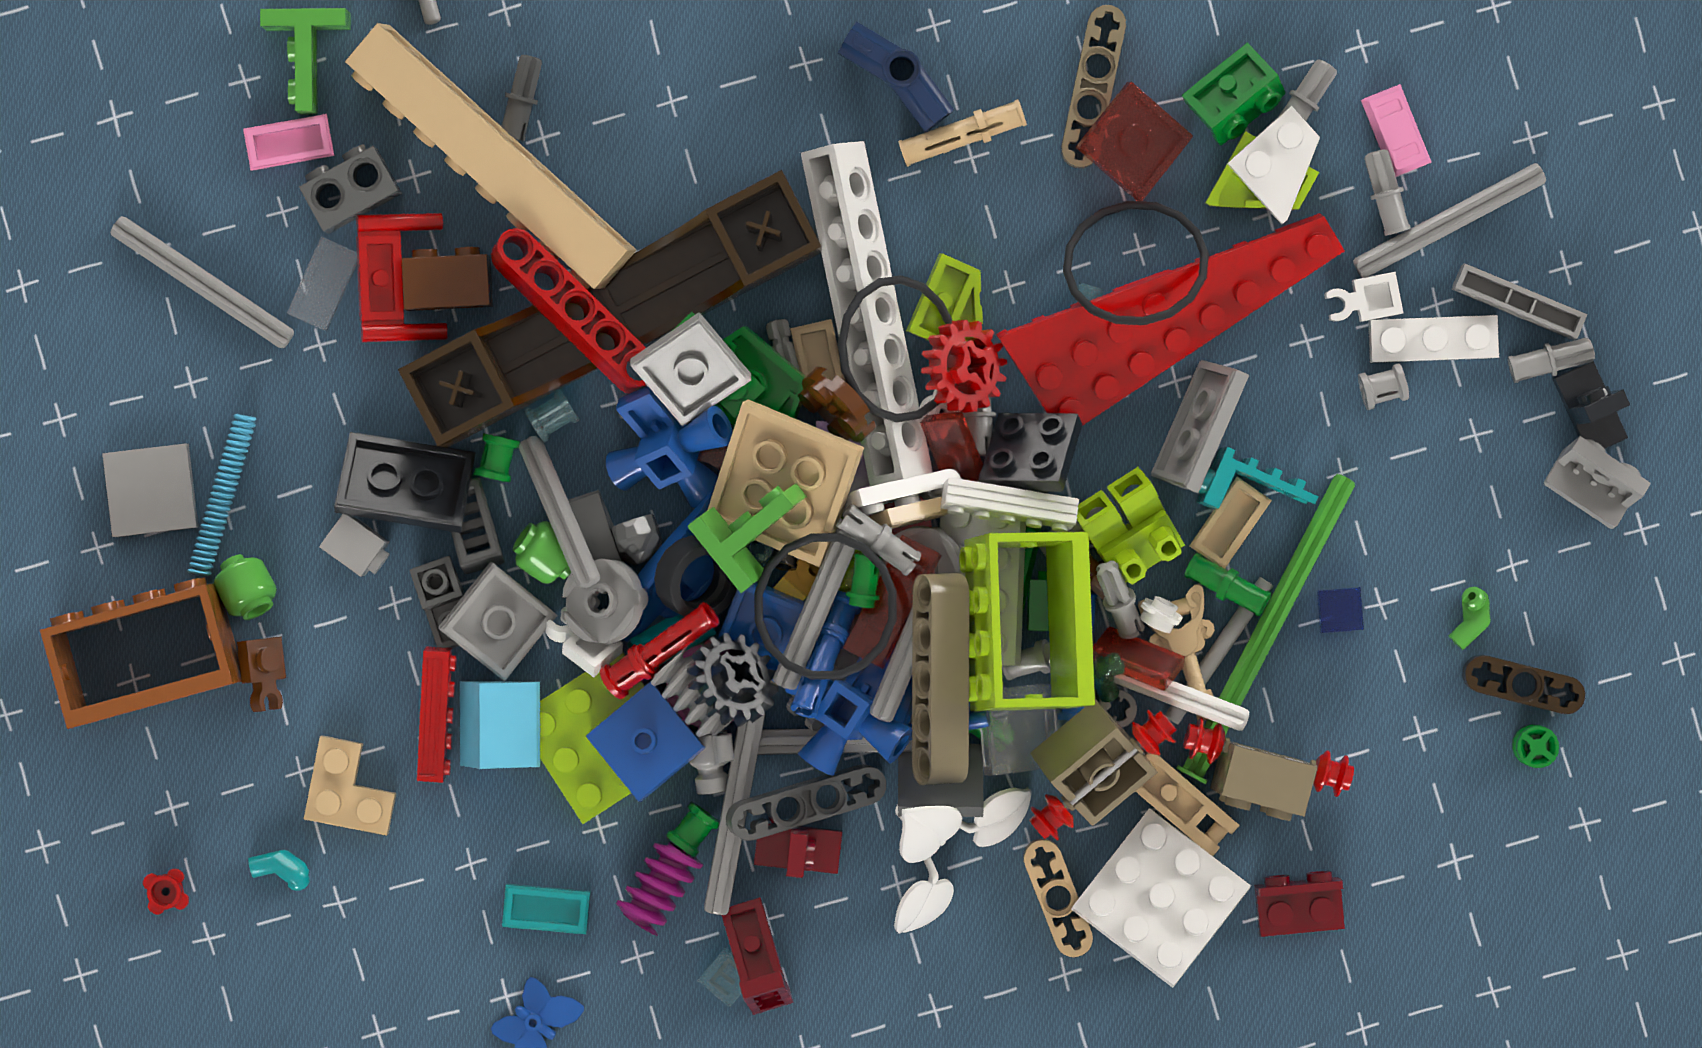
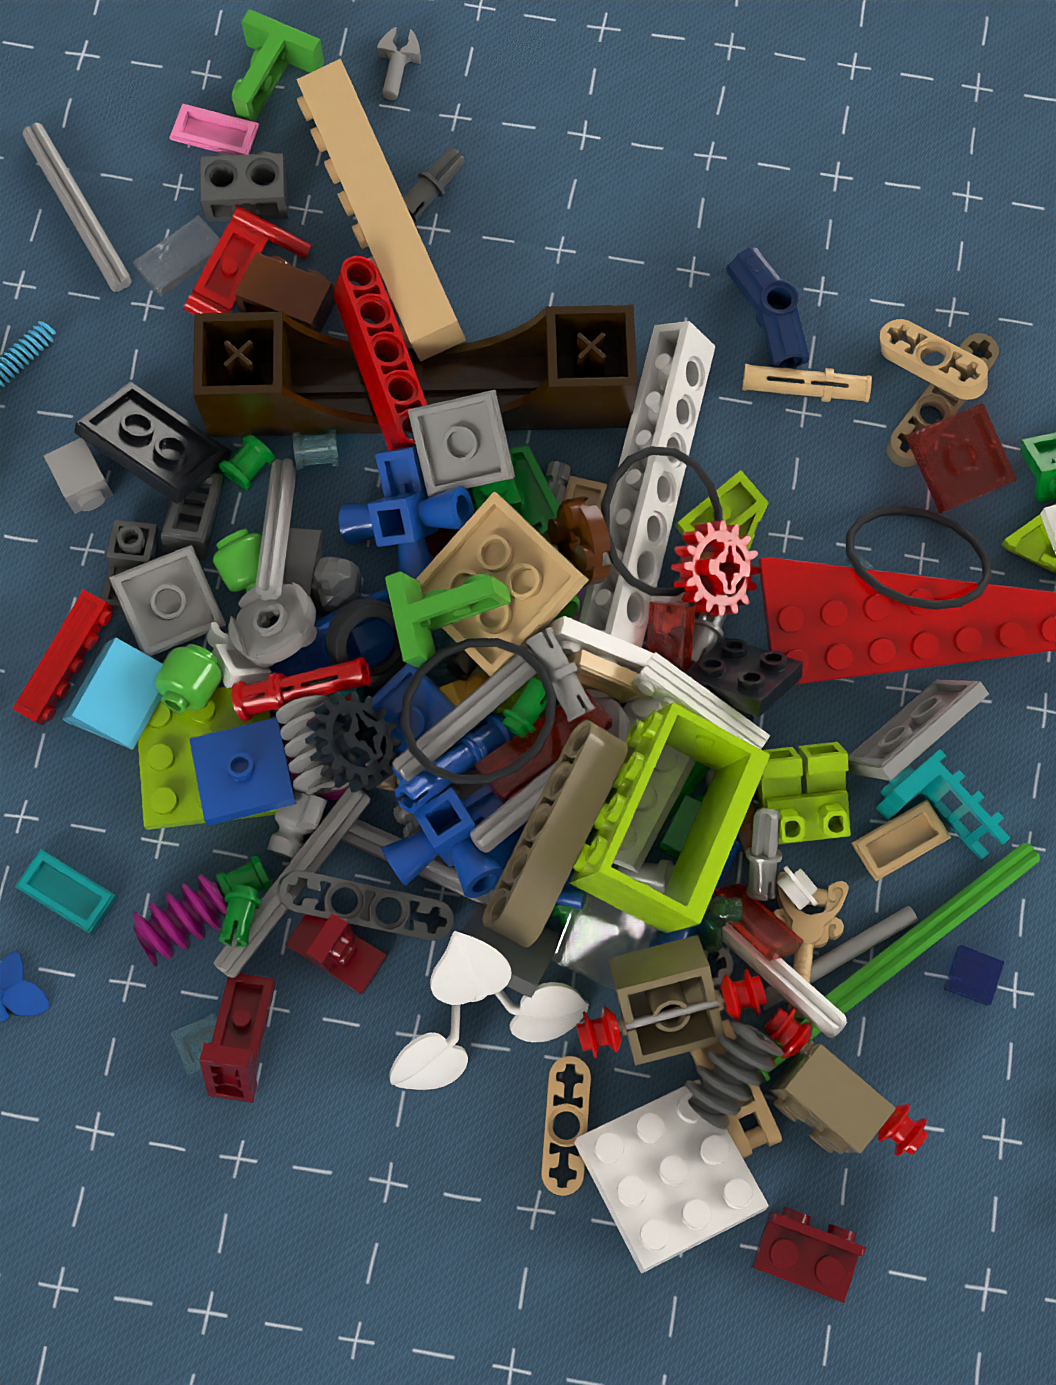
camera: 20 degrees right, 15 degrees down
green pin [1184,553,1271,617] -> none
none -> bright green head [155,644,222,713]
none -> green pin [218,885,262,948]
none -> dark grey piece [684,1020,784,1130]
none -> tan beam [880,319,988,400]

